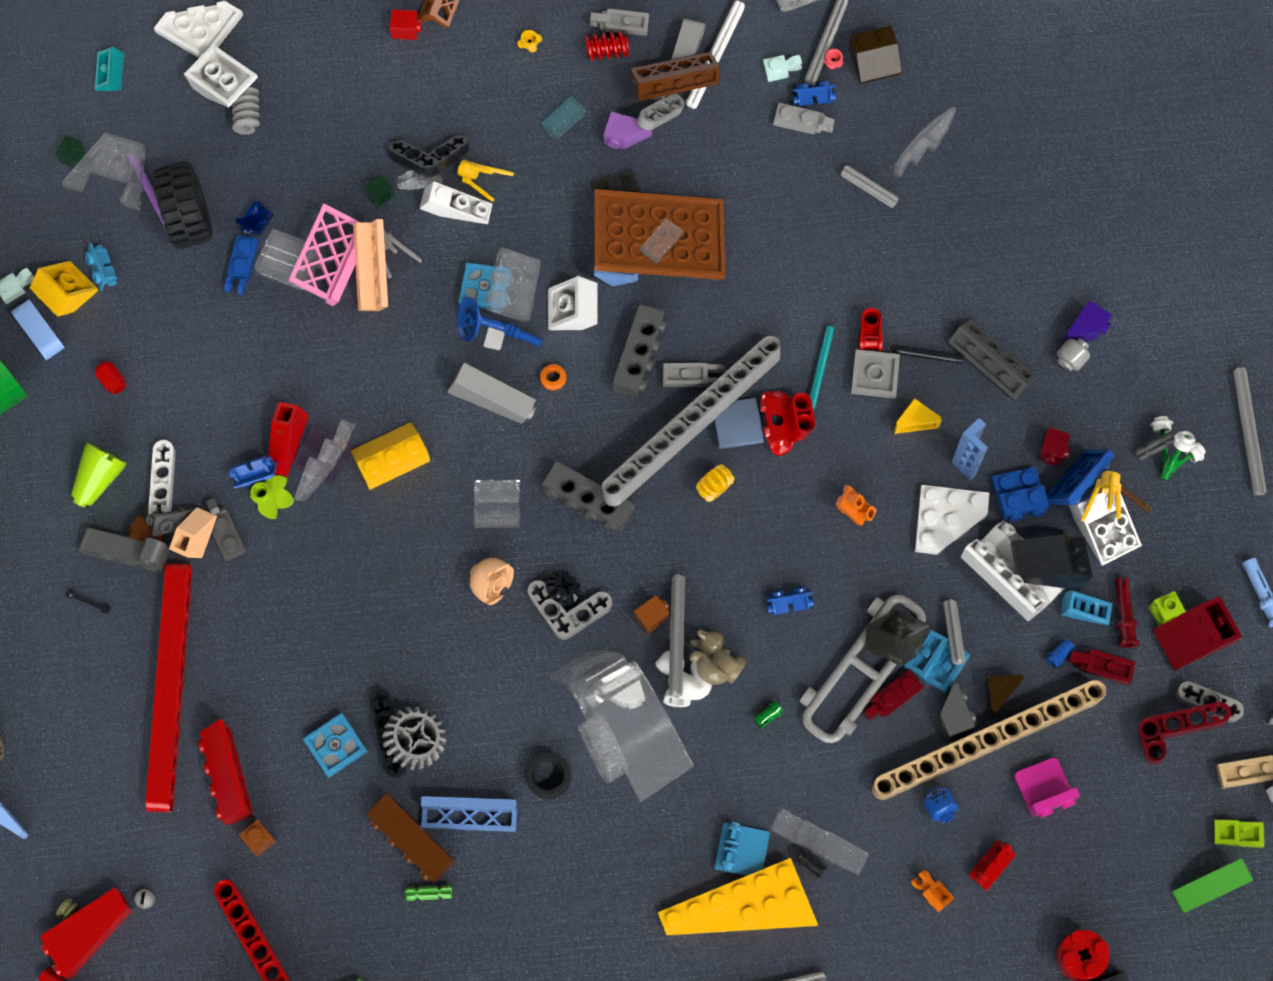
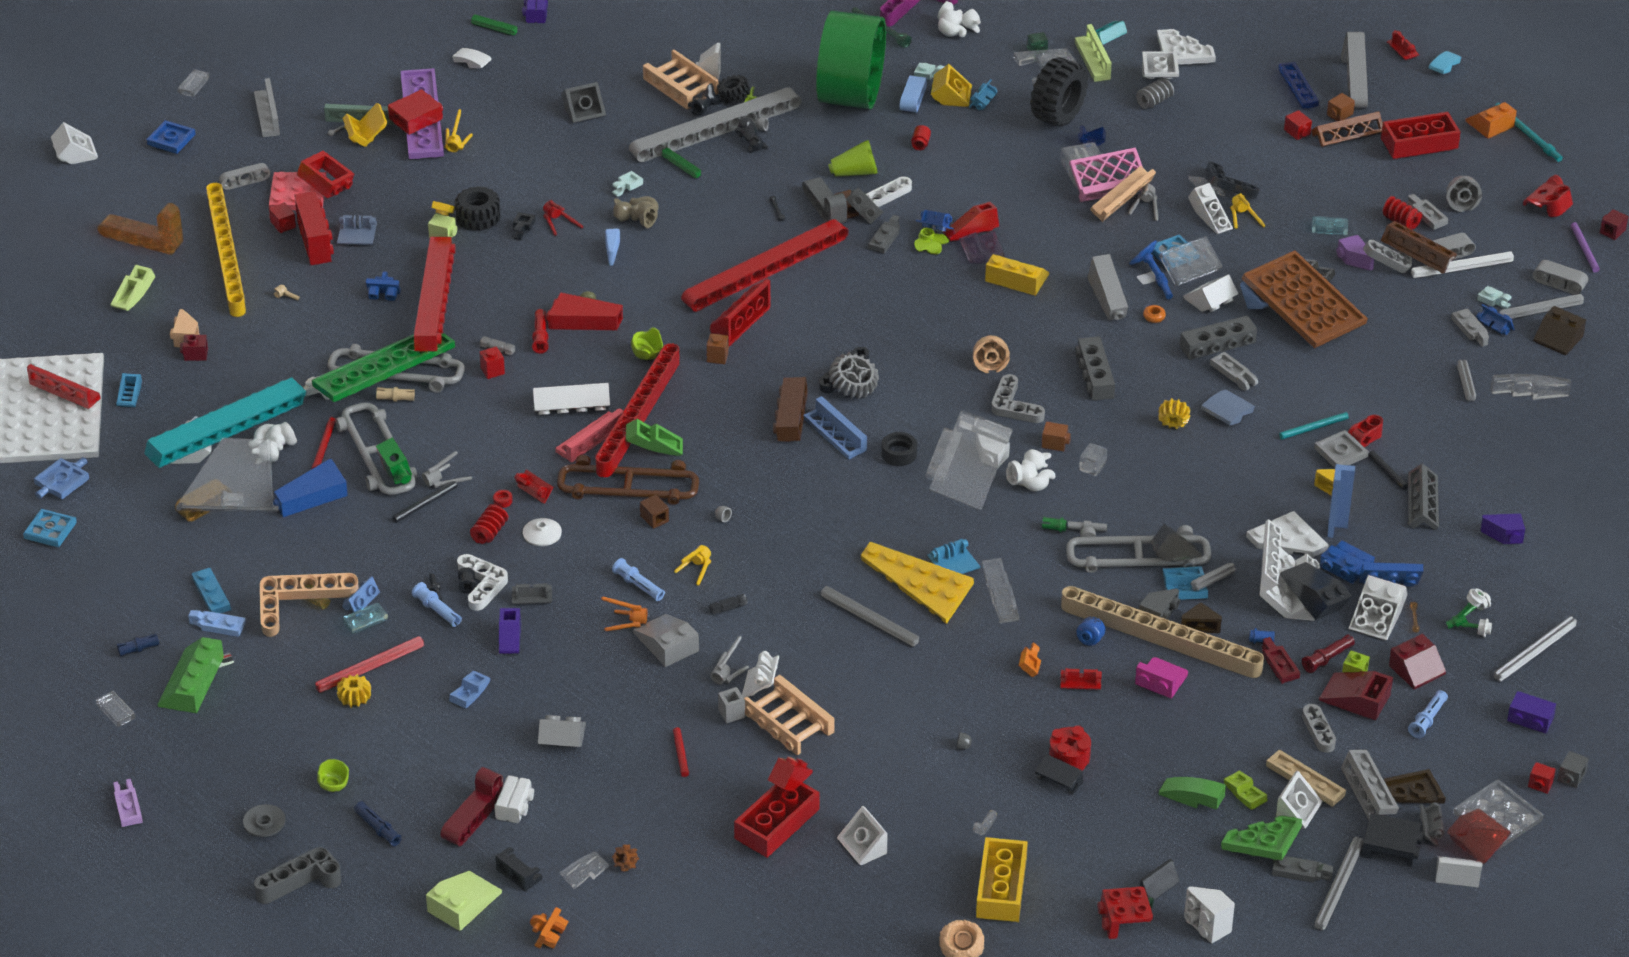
camera: 50 degrees right, 30 degrees down
light grey hinge [134,889,155,909] -> none
light nougat slope [169,508,217,558] -> none
blue hinge [224,235,259,295] -> none
clear slope [294,420,355,502] -> none
dark azure piece [303,713,368,778] -> none
clear green plate [365,175,395,208] -> none
bright green axle [405,885,452,901] -> none
clear slope [474,480,520,528] -> none
yellow plate [517,30,542,53] -> none
black gear [546,570,581,605] -> none
light grey beam [602,336,781,506] -> none
clear tile [639,218,684,263] -> none
light grey axle [669,574,685,698] -> none
dark tan animal [689,630,748,685] -> none
red piece [760,391,815,456] -> none
blue hinge [765,586,814,615] -> none
black pin [796,849,828,878] -> none
coral plate [823,49,843,69] -> none
orange hips [835,485,876,526] -> none
dark red hinge [864,669,924,721] -> none
dark red brick [1038,427,1071,465] -> none
light grey head [1057,338,1090,372] -> none
dark azure slope [1060,590,1113,626] -> none
yellow plant [1081,471,1122,522] -> none
dark grey axle [1135,431,1177,460] -> none
dark red beam [1138,702,1231,765] -> none
none -> lime cap [631,327,663,360]
none -> light grey bar [1068,520,1107,531]
none -> yellowish green fence [1075,24,1112,82]
none -> clear brick [1079,443,1107,476]
none -> slope [1389,633,1446,690]

